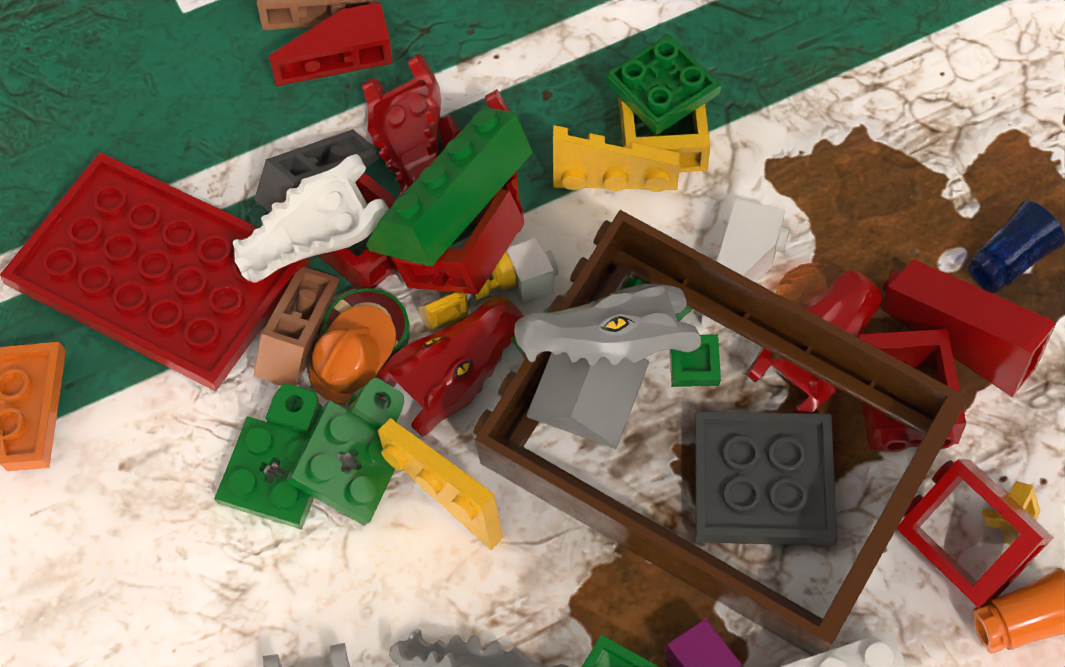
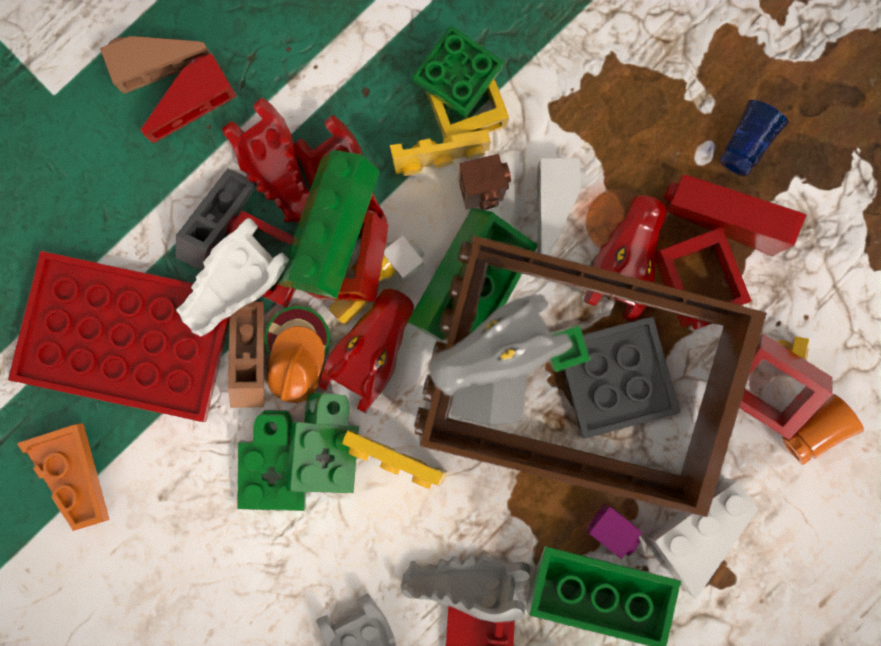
camera: 20 degrees left, 25 degrees up
none -> copper brick [458,153,511,210]

